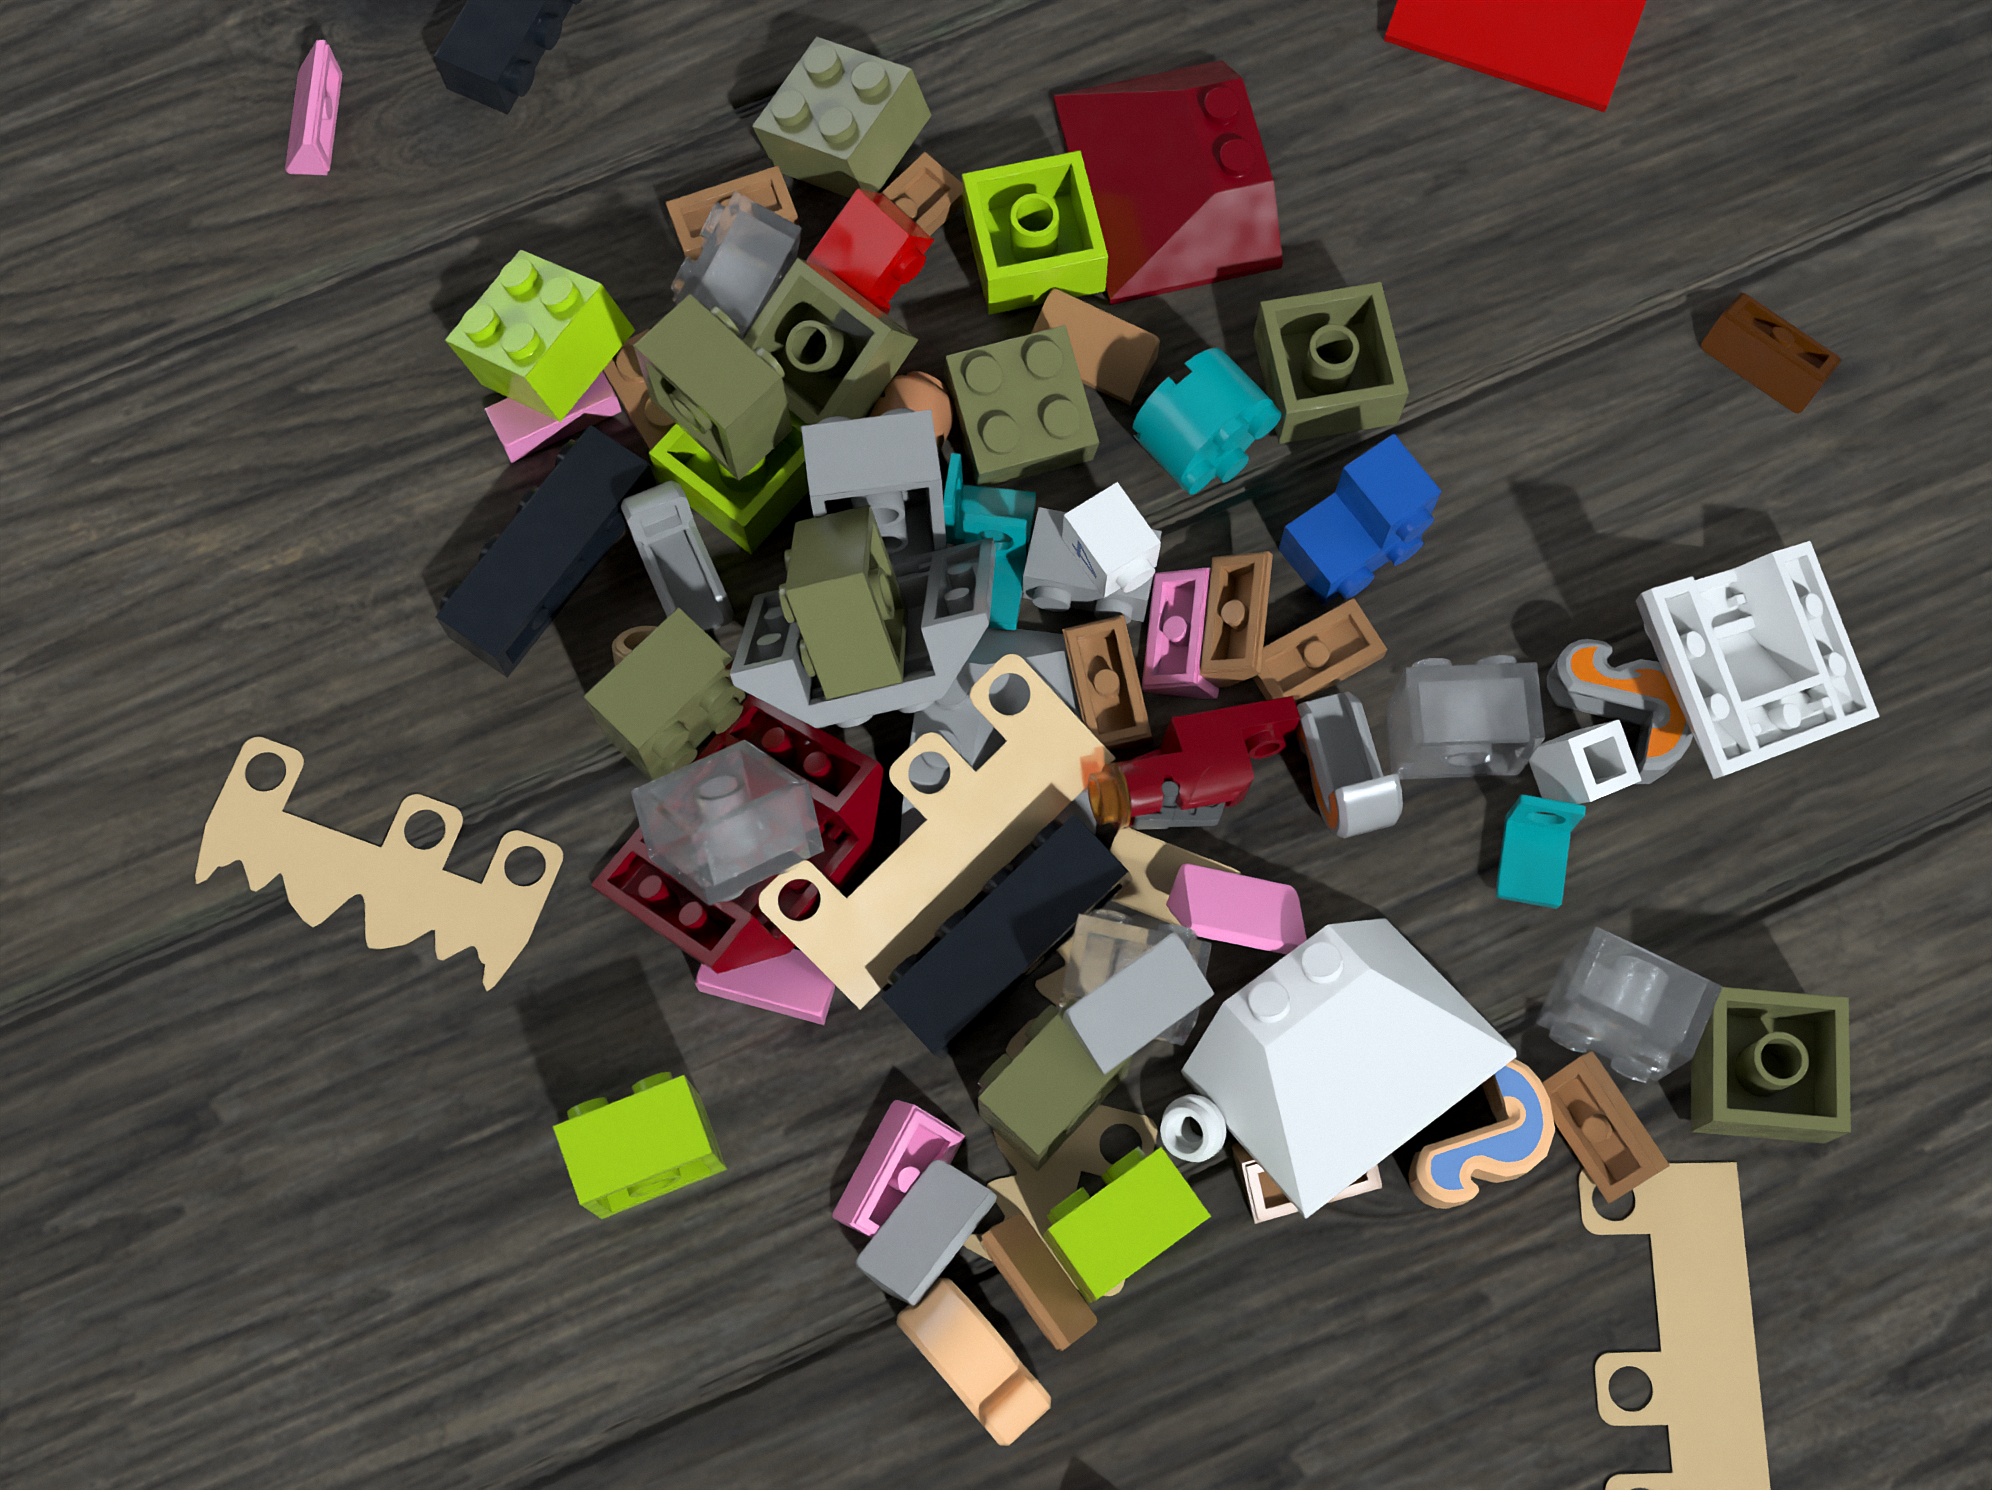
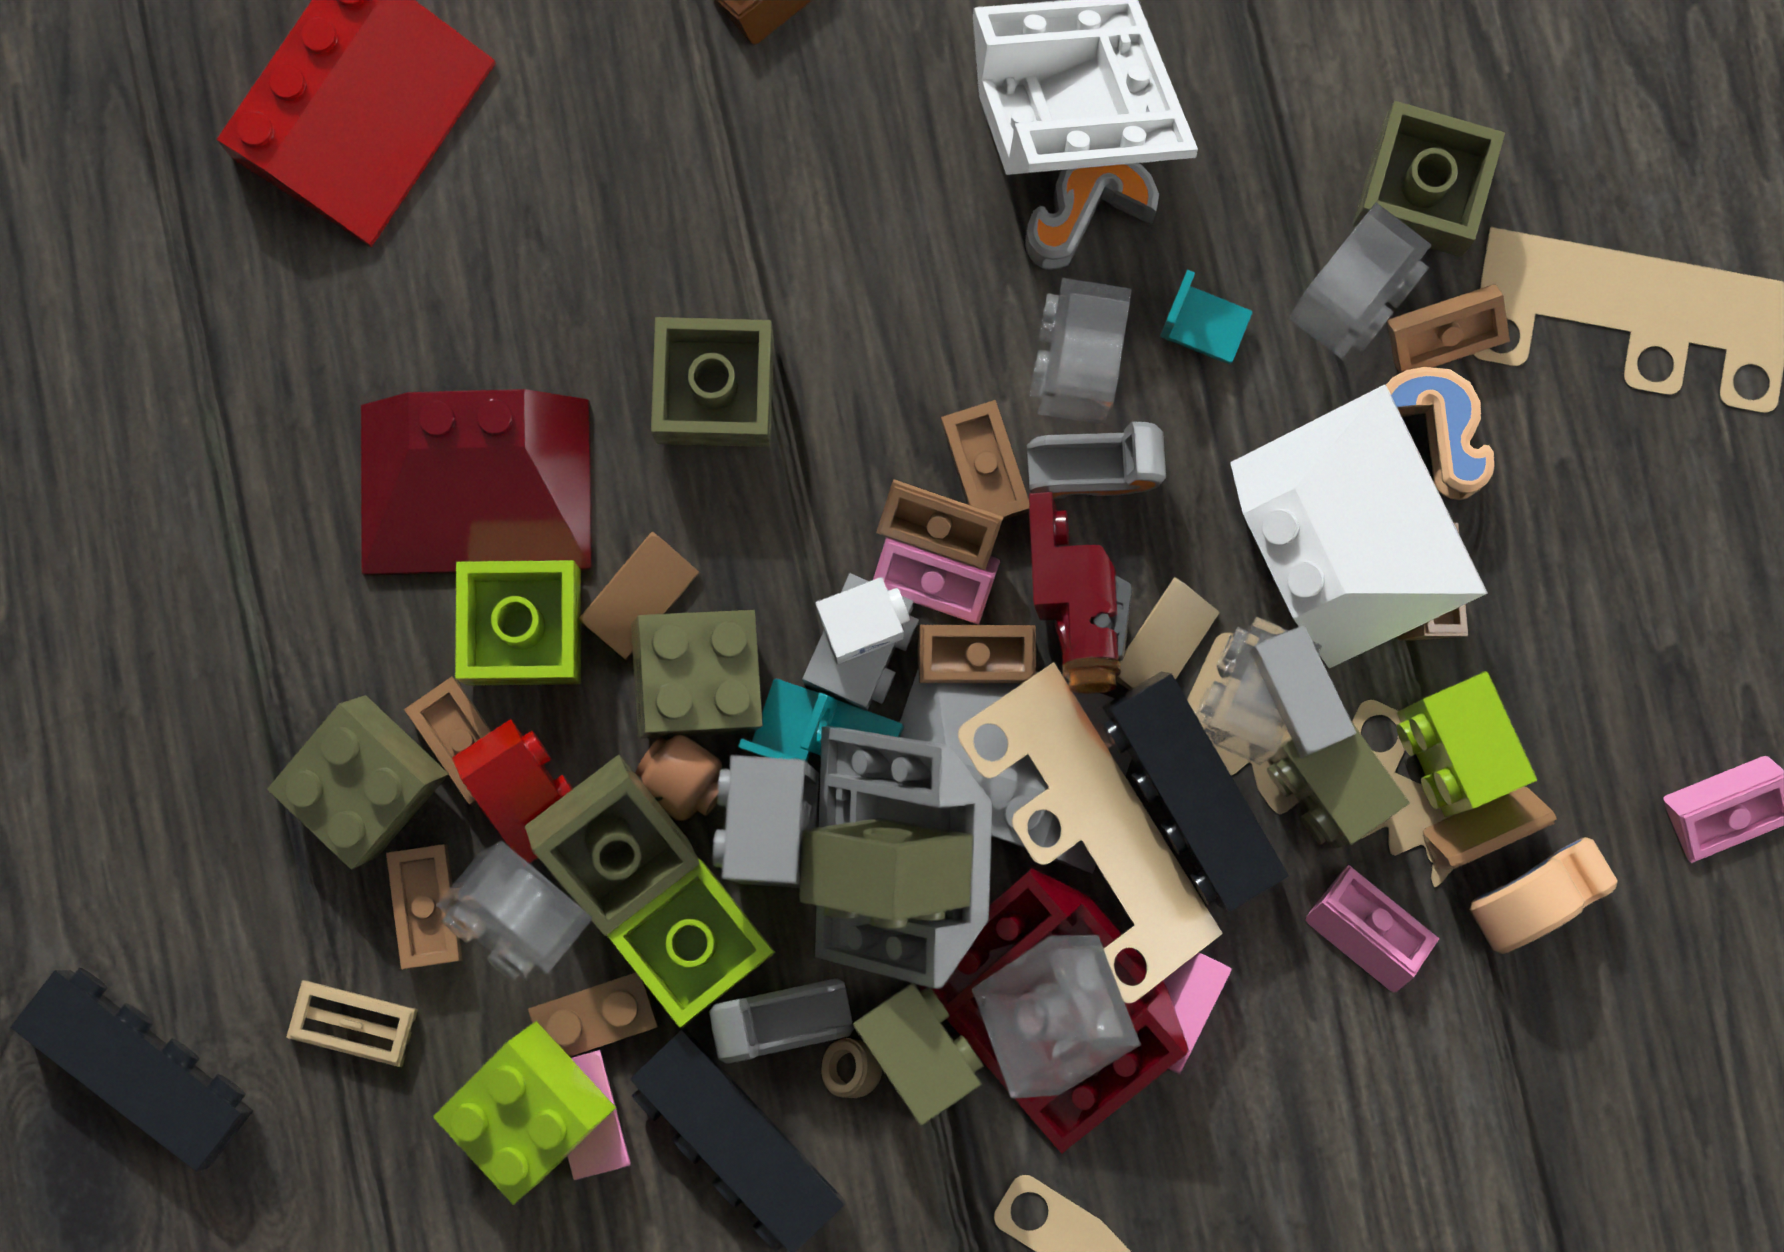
camera: 80 degrees left, 10 degrees up
lime brick [553,1072,727,1219] -> none
olive brick [633,294,793,481] -> none
light grey slope [855,1159,997,1306] -> none
teal brick [1132,348,1282,495] -> none
white plate [1160,1094,1226,1162] -> none
bright pink slope [1166,863,1307,954] -> none
blue brick [1278,434,1442,606] -> none
white brick [1525,720,1642,804] -> none
none -> tan tile [286,981,418,1067]

